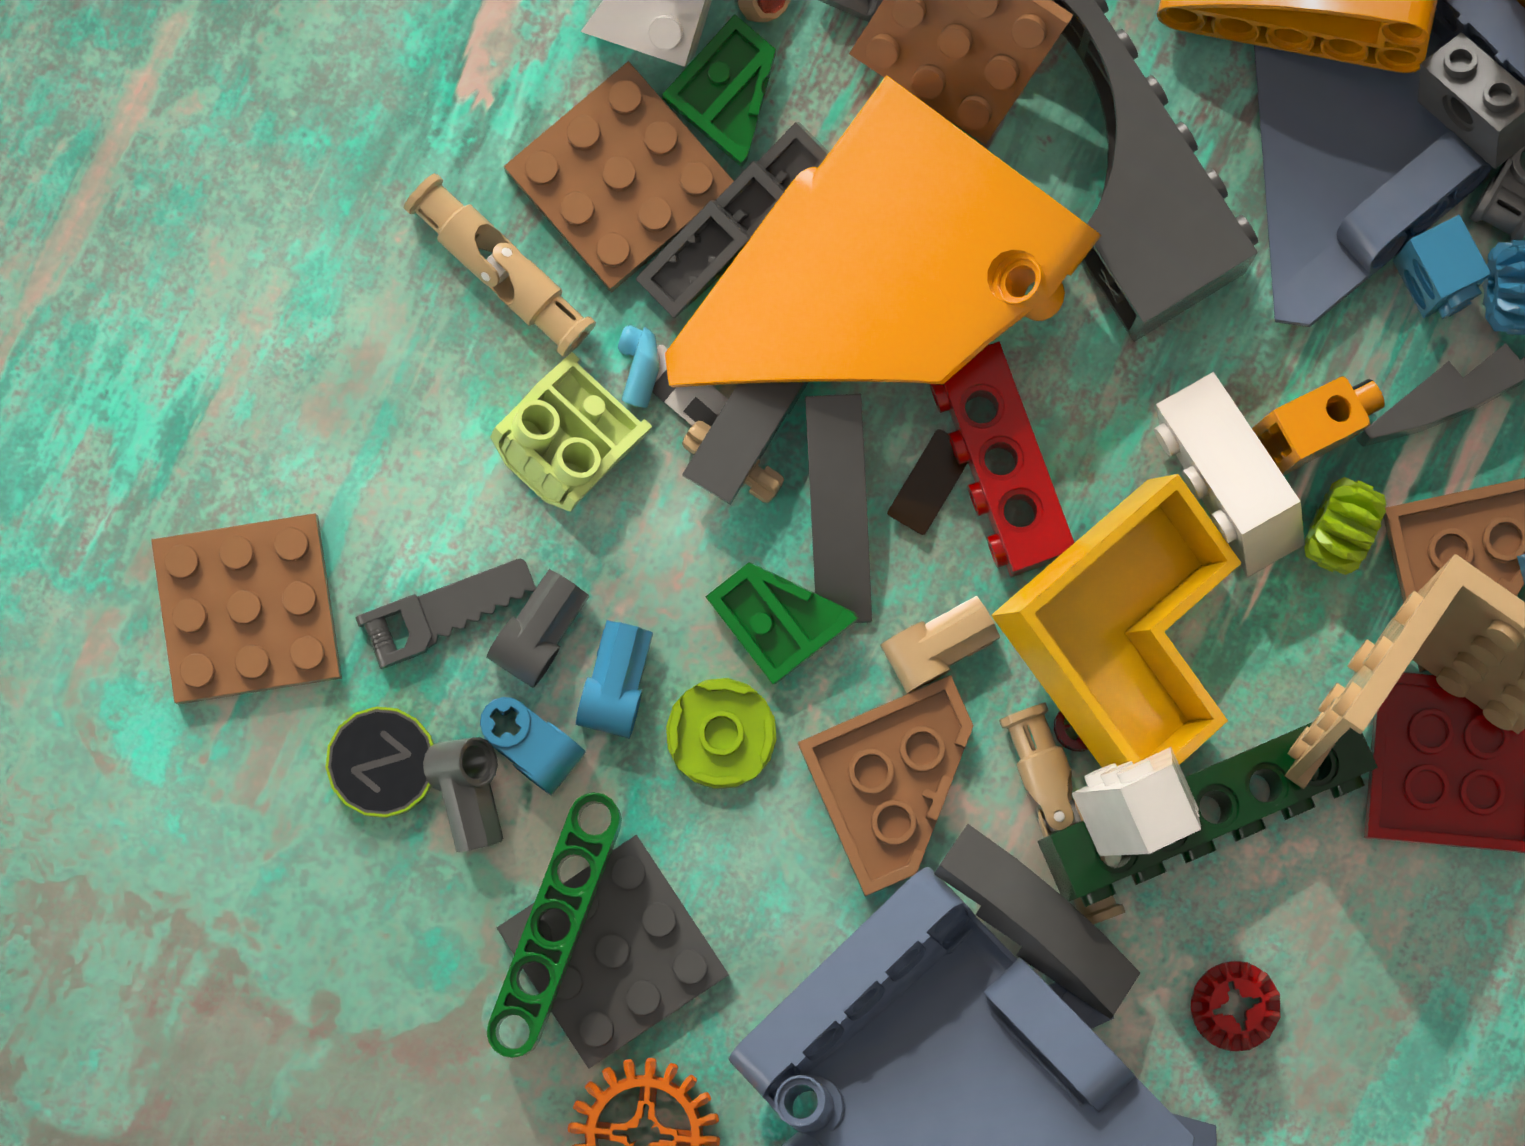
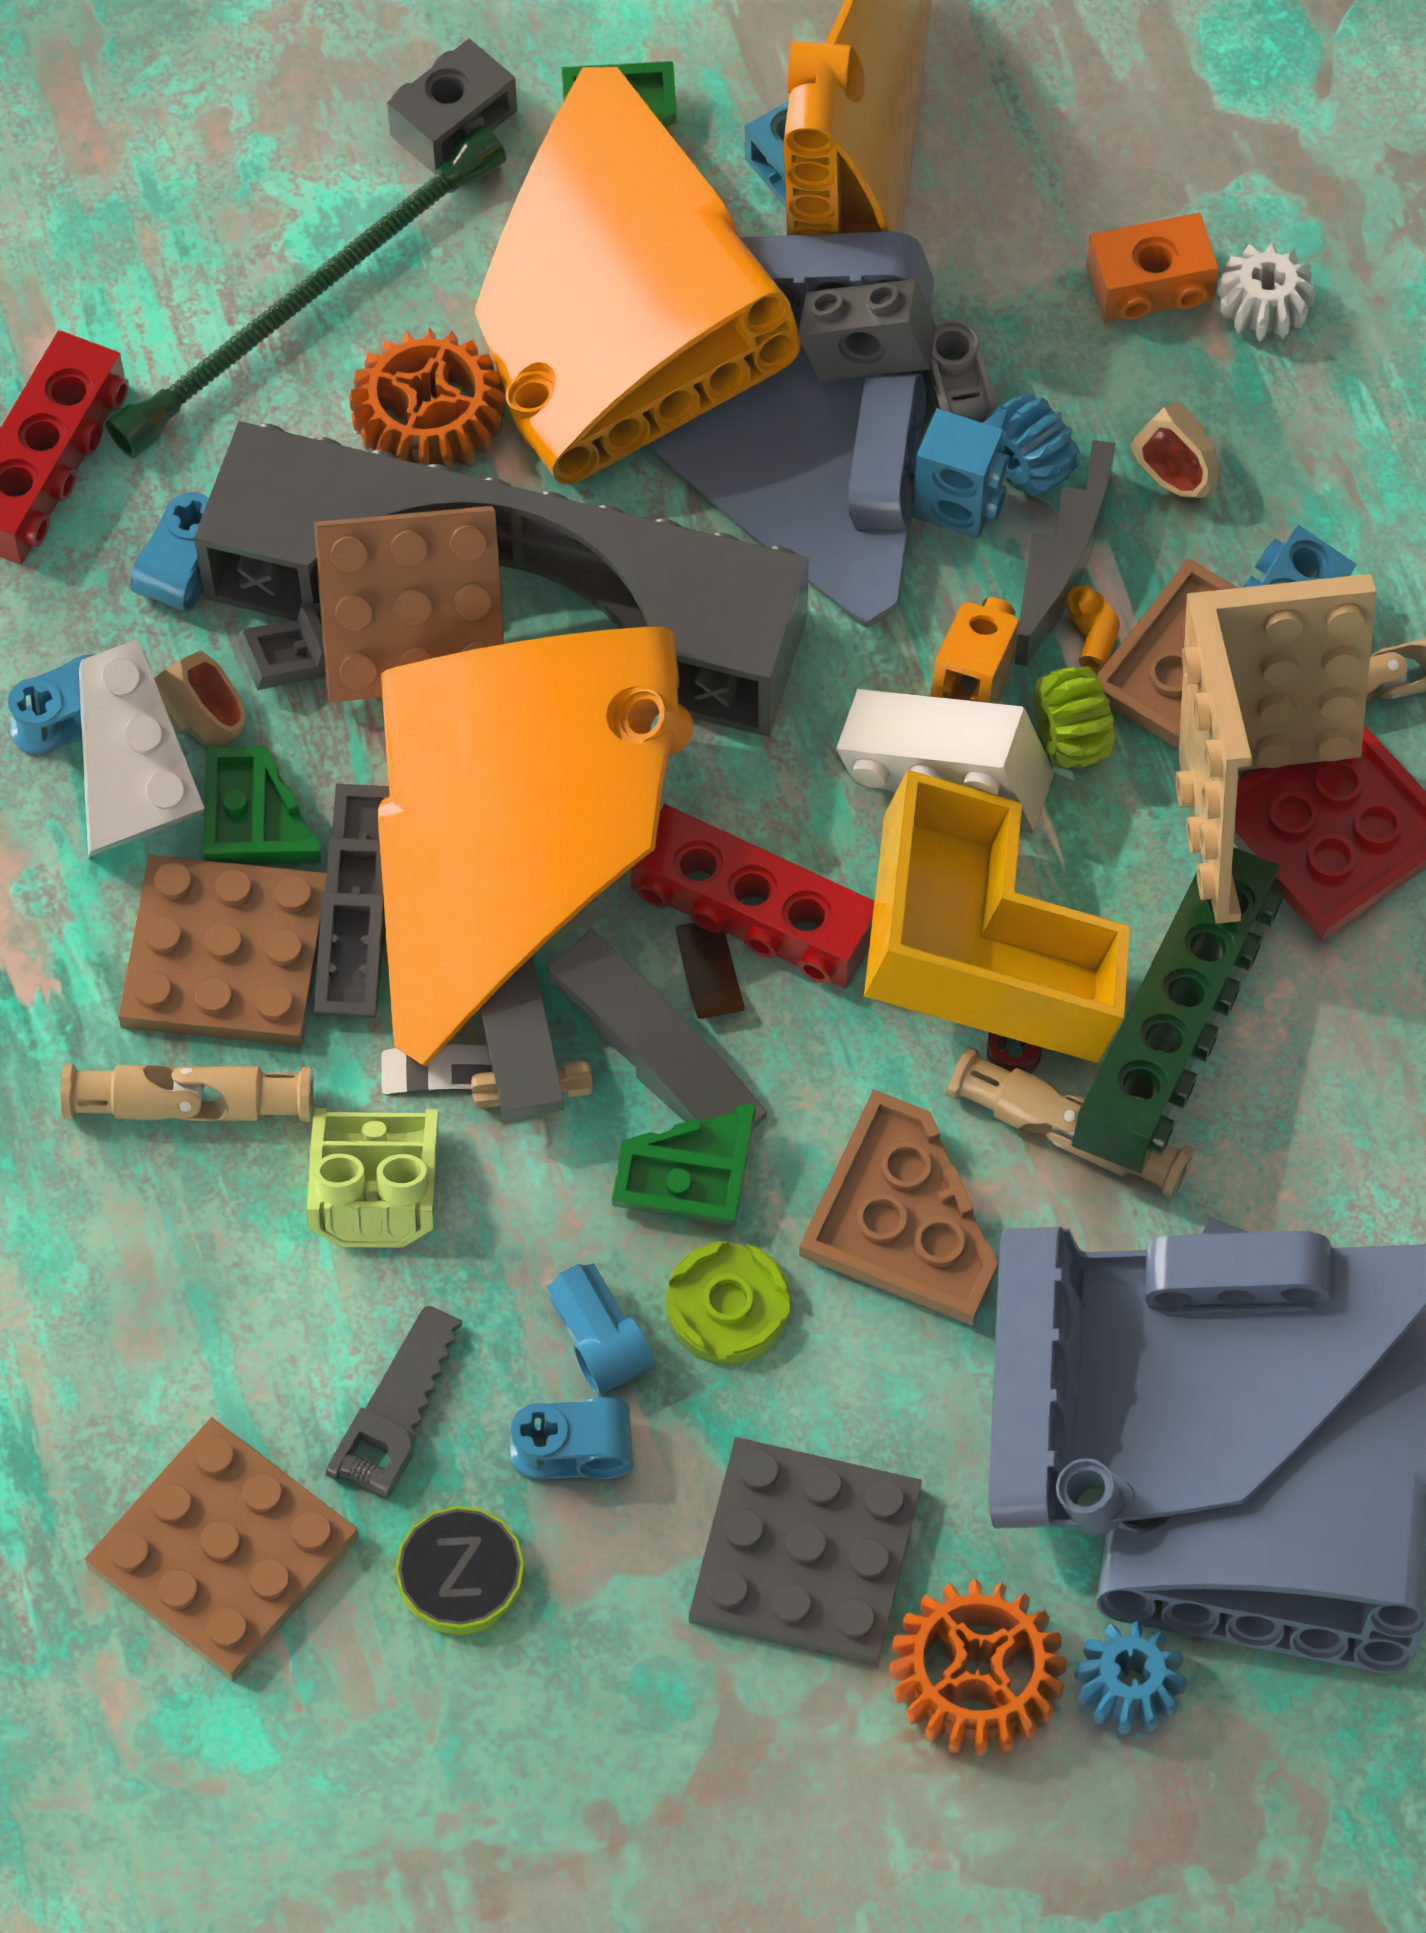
camera: 45 degrees left, 20 degrees down
dark grey piece [423,737,504,852] -> none
dark grey piece [486,569,590,688] -> none
green beam [487,792,622,1058] -> none
medium azure arm [618,325,659,408] -> none
tan piece [880,596,1000,694] -> none
dark grey slope [934,824,1140,1019] -> none
white wedge [1072,747,1201,856] -> none
red gear [1191,961,1281,1051] -> none
none -> light orange arm [1065,584,1120,672]

